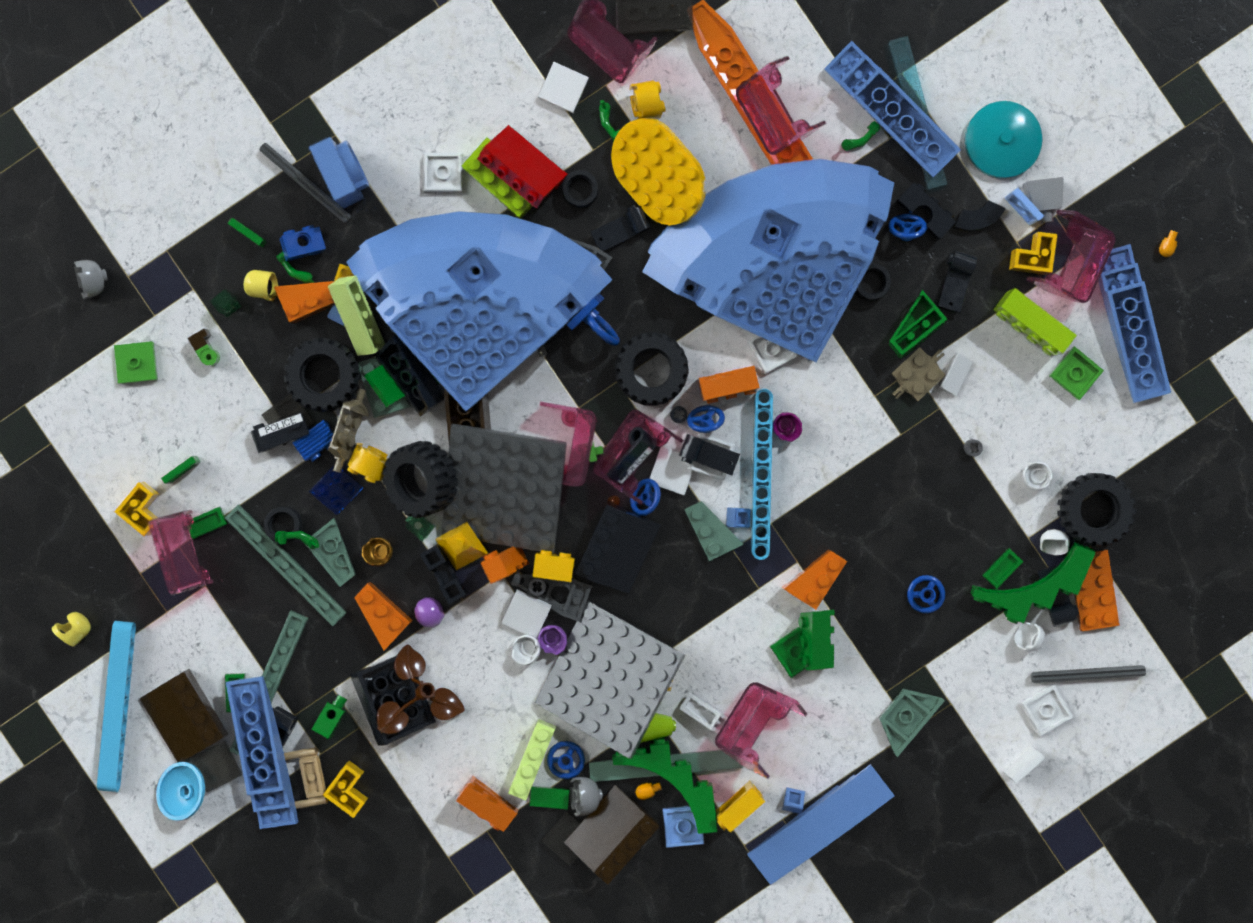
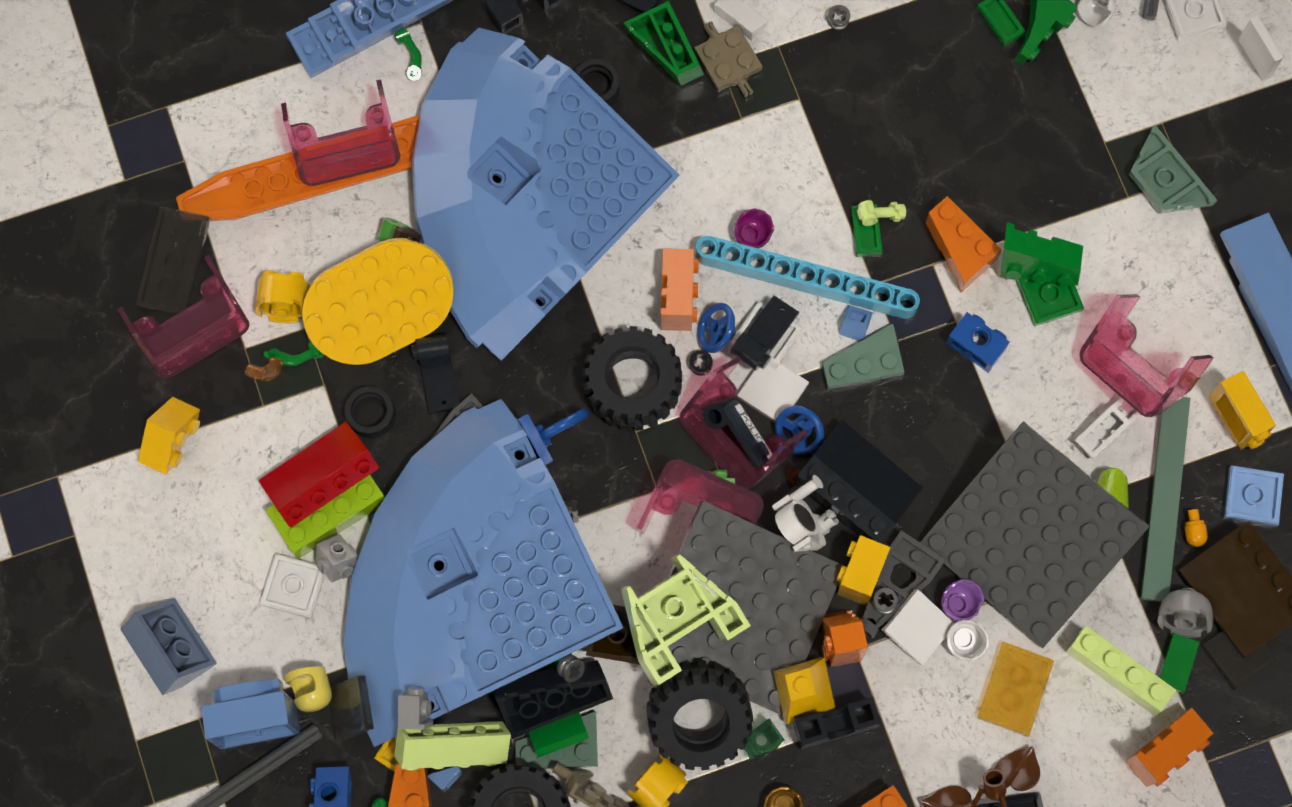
camera: 70 degrees left, 15 degrees down
medium lavender hair [414,598,444,628] -> none
white tile [538,62,589,113] -> none
blue piece [547,741,585,779] -> none
green arch [612,738,717,834] -> none
white tile [747,335,799,374] -> none
medium blue slope [782,788,805,813] -> none
blue piece [888,214,927,241] -> none
blue piece [907,575,945,613] -> none
none -> sand blue slope [120,598,217,695]
none -> yellow brick [138,397,200,475]
none -> clear orange arm [245,358,283,381]
none -> light yellow helmet [284,666,332,712]
none -> light grey brick [315,534,357,582]
none -> clear smoke tile [330,675,374,742]
none -> leg [377,217,421,243]
none -> light grey brick [398,687,433,730]
none -> flat silver bush [557,654,585,682]
none -> yellowish green wedge [621,555,751,685]
none -> white piece [772,475,839,552]
none -> green tile [851,204,883,257]
none -> yellowish green bar [857,200,906,226]
none -> blue brick [946,312,1010,373]
none -> clear yellow tile [977,642,1054,737]

